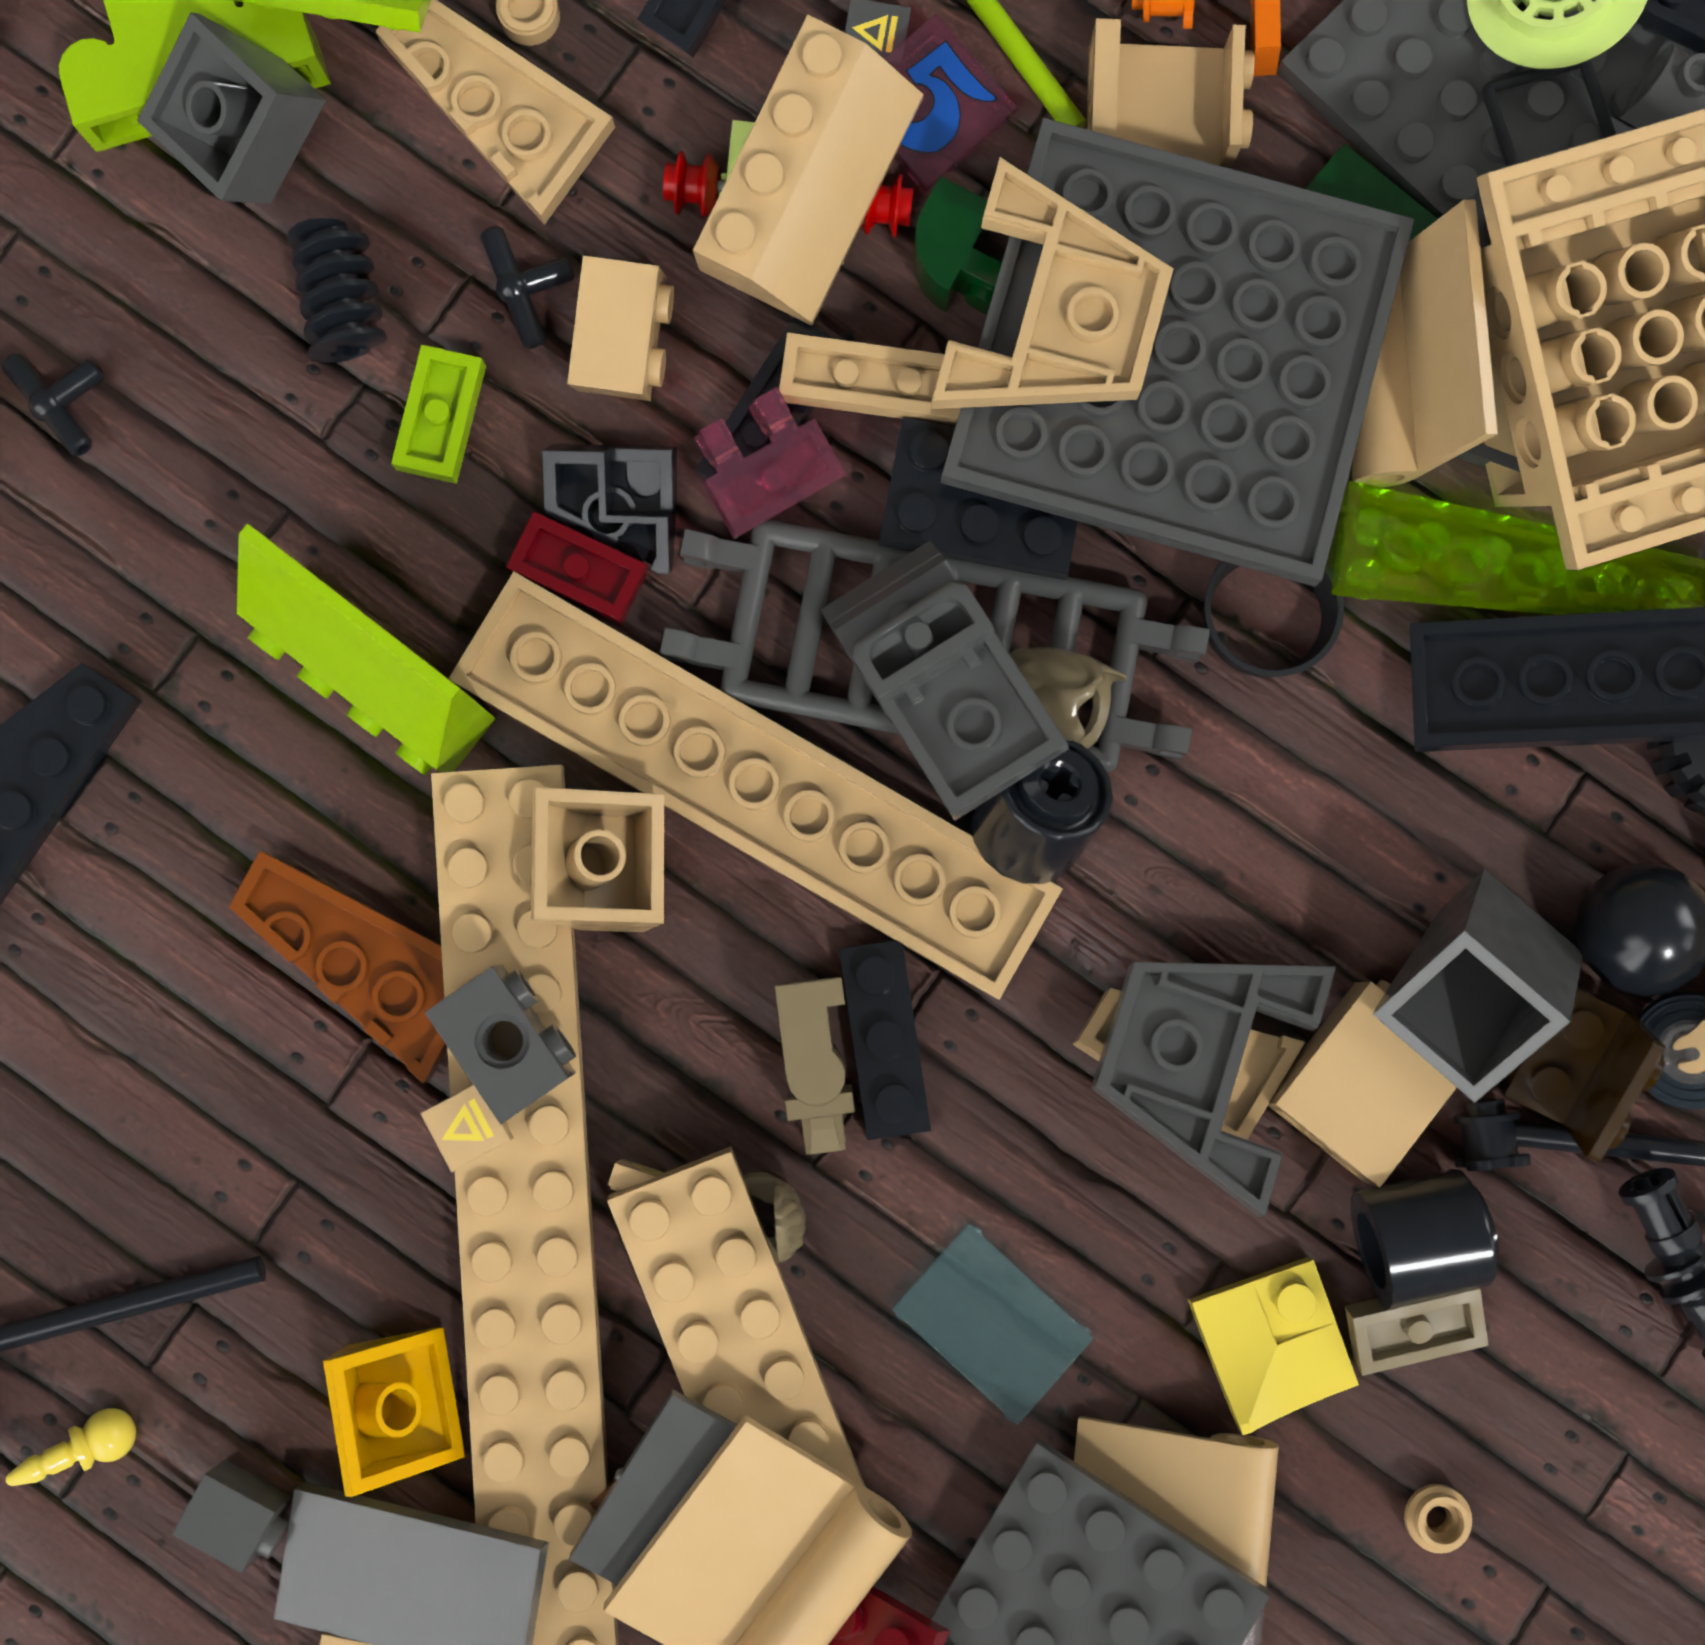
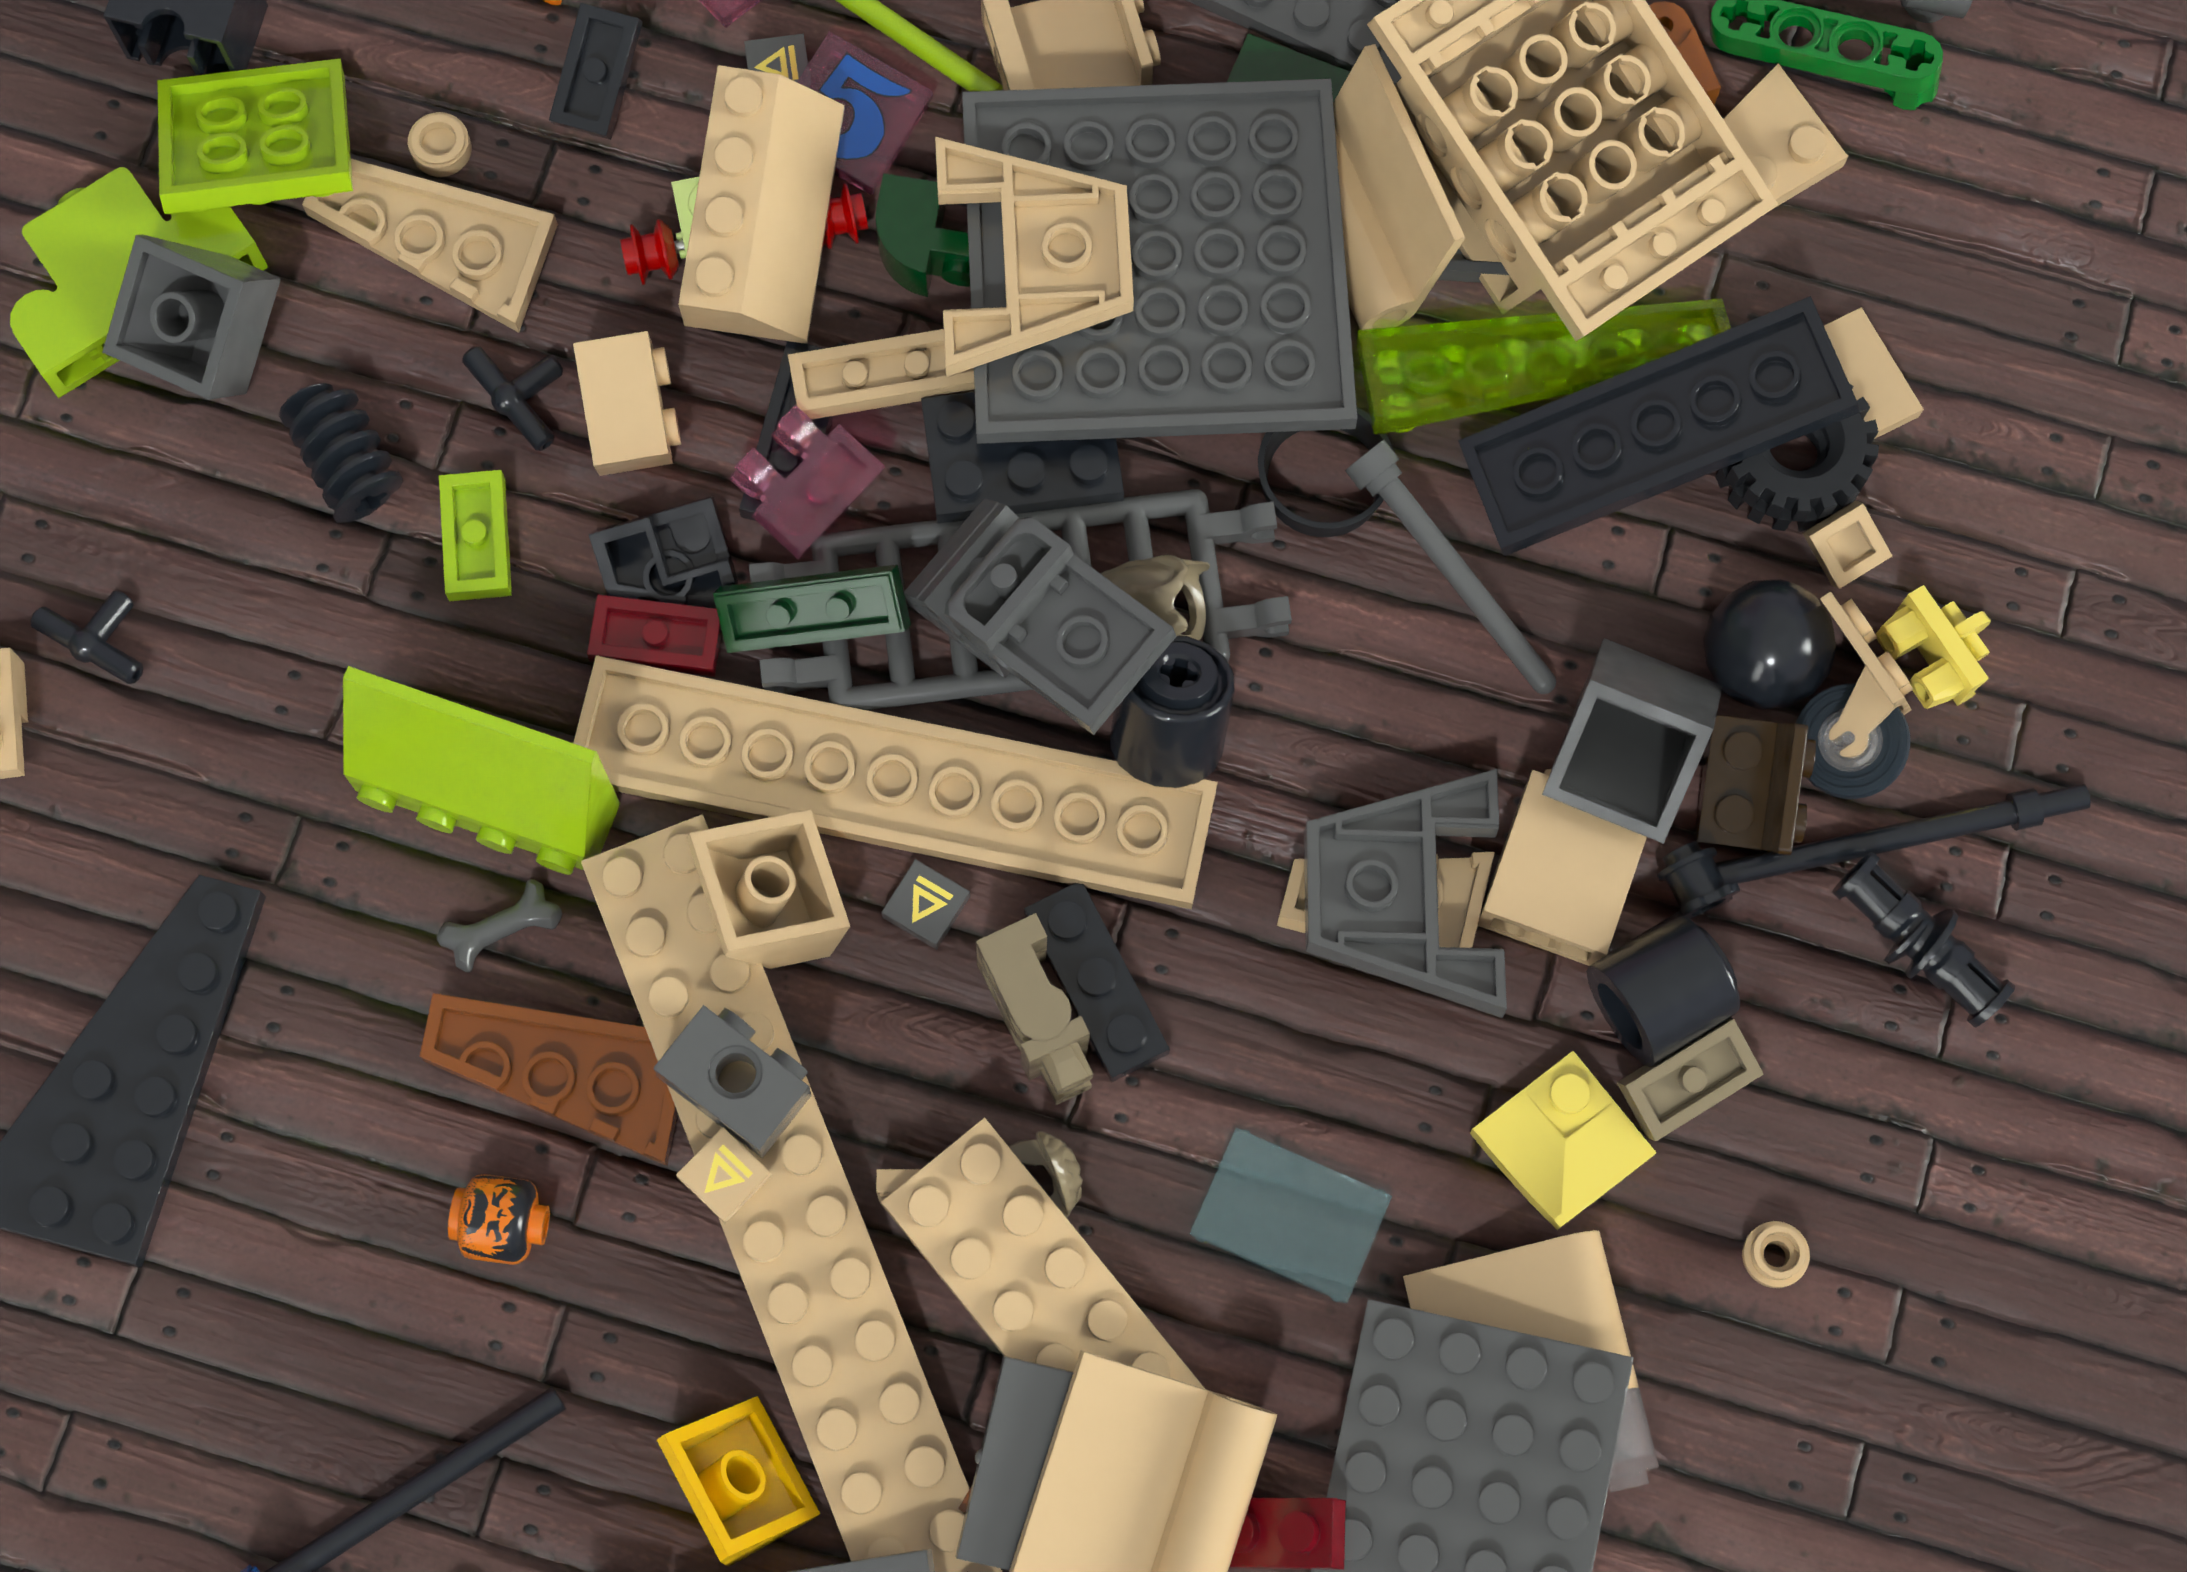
camera: 20 degrees left, 10 degrees down
none -> dark grey piece [437,879,563,973]
none -> head [448,1174,550,1265]
none -> tile [713,564,911,653]
none -> dark grey tile [881,859,971,950]
none -> dark grey piece [1345,440,1556,694]

